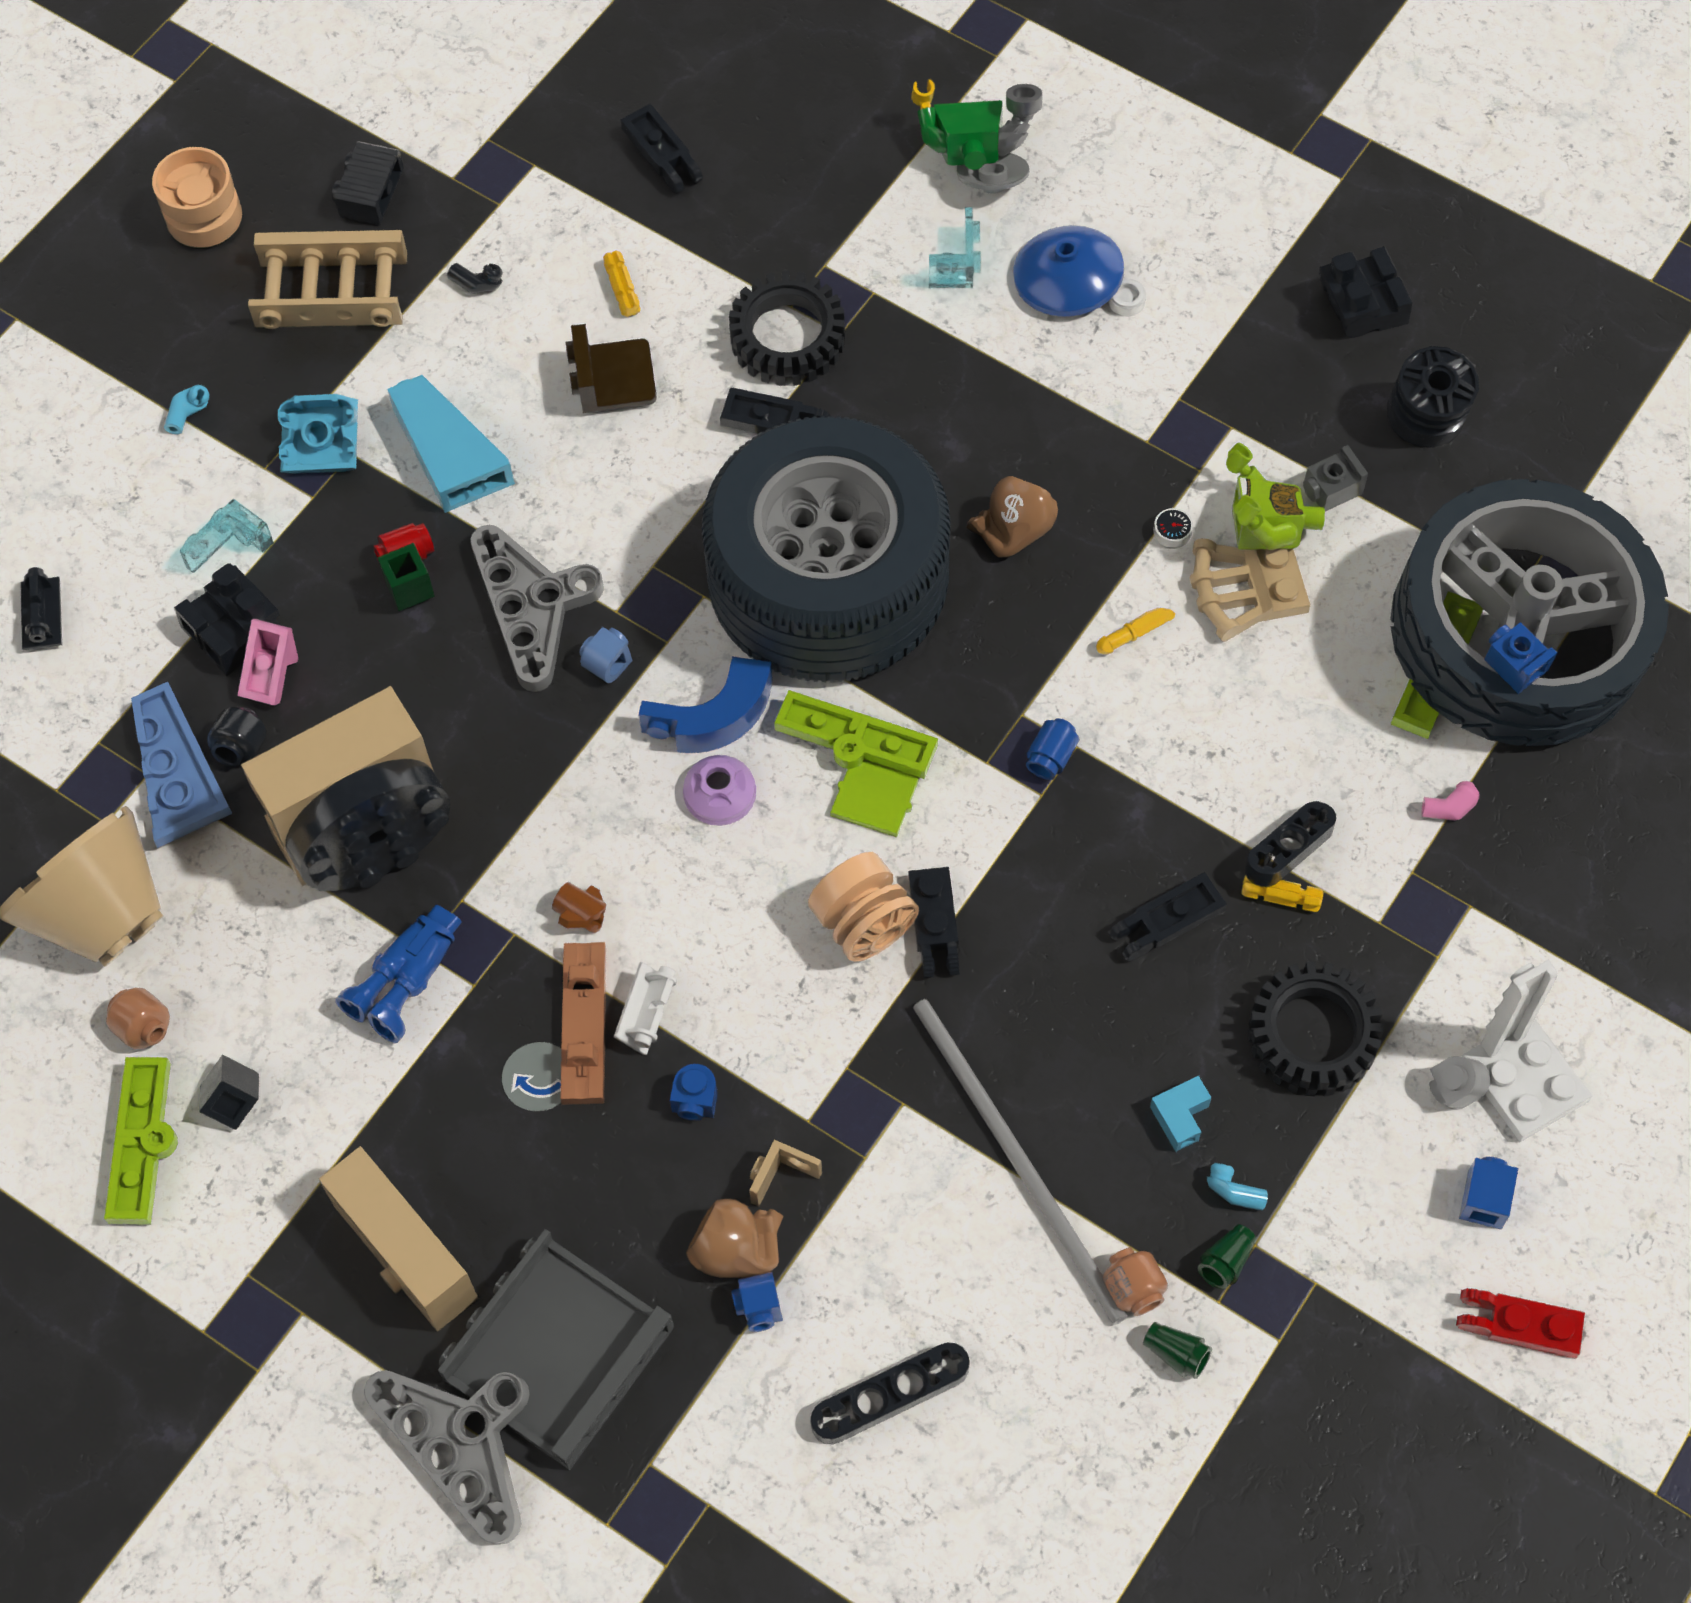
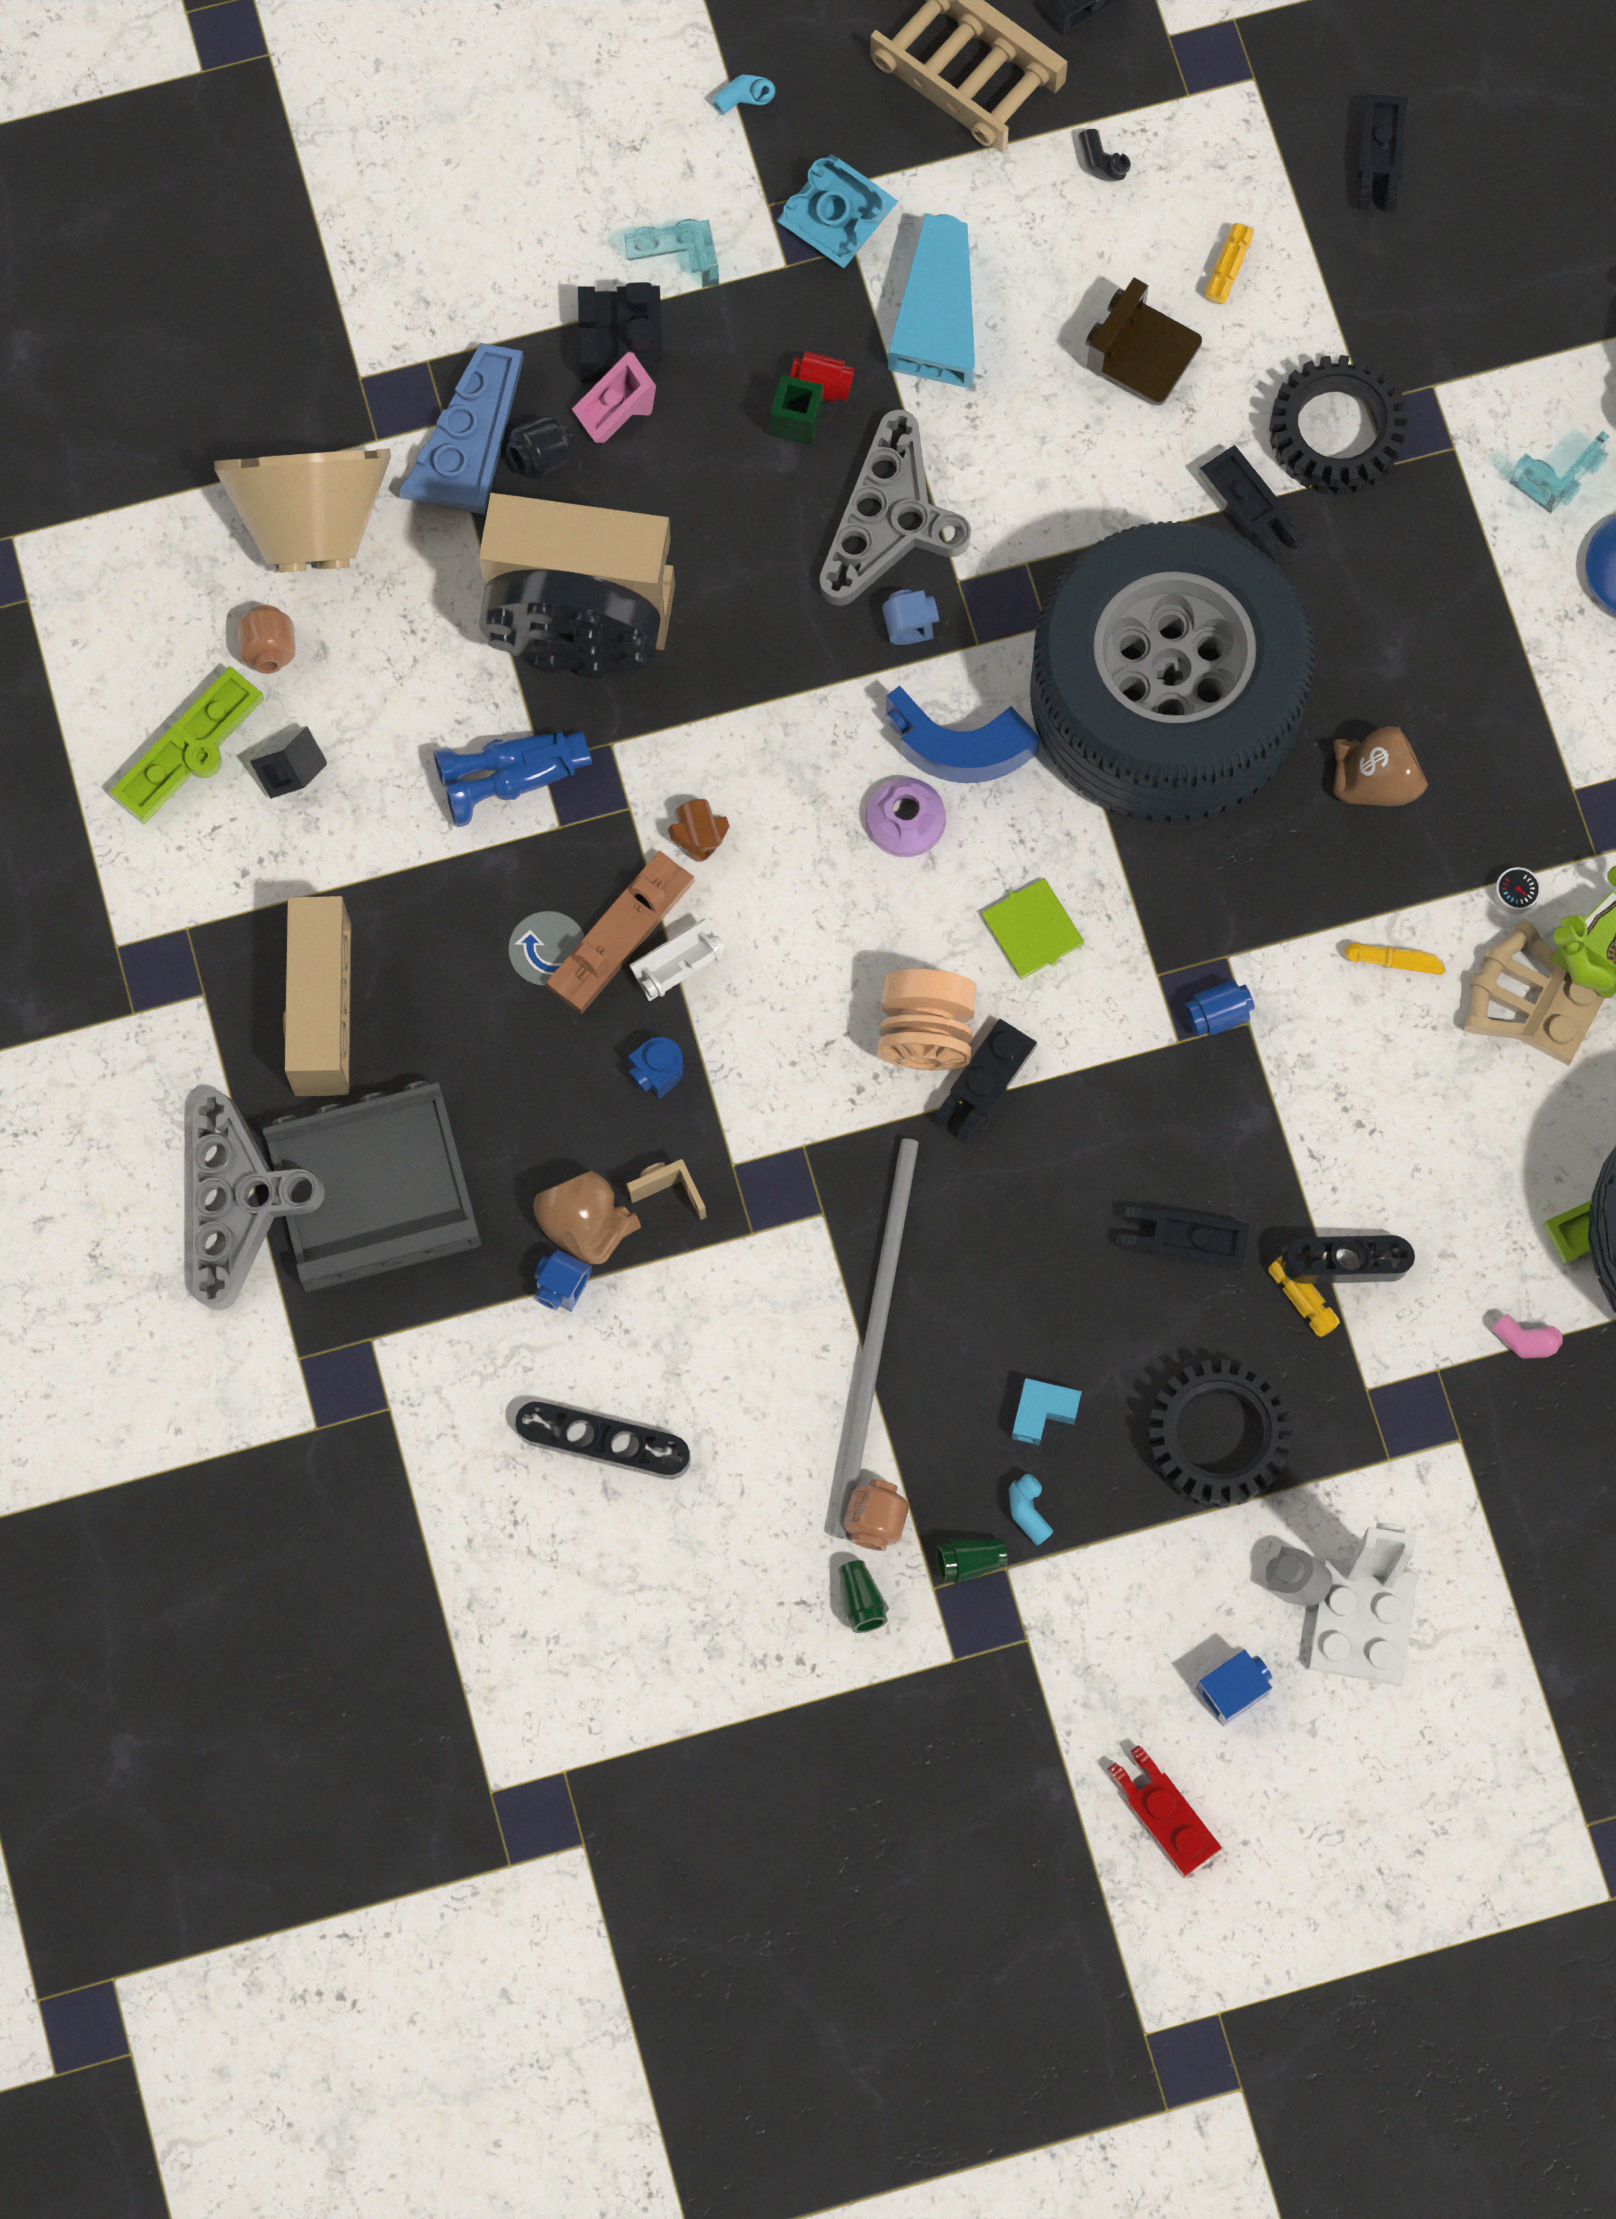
camera: 40 degrees right, 10 degrees up
black hinge [20,567,62,650] -> none
lime hinge [774,690,938,779] -> none

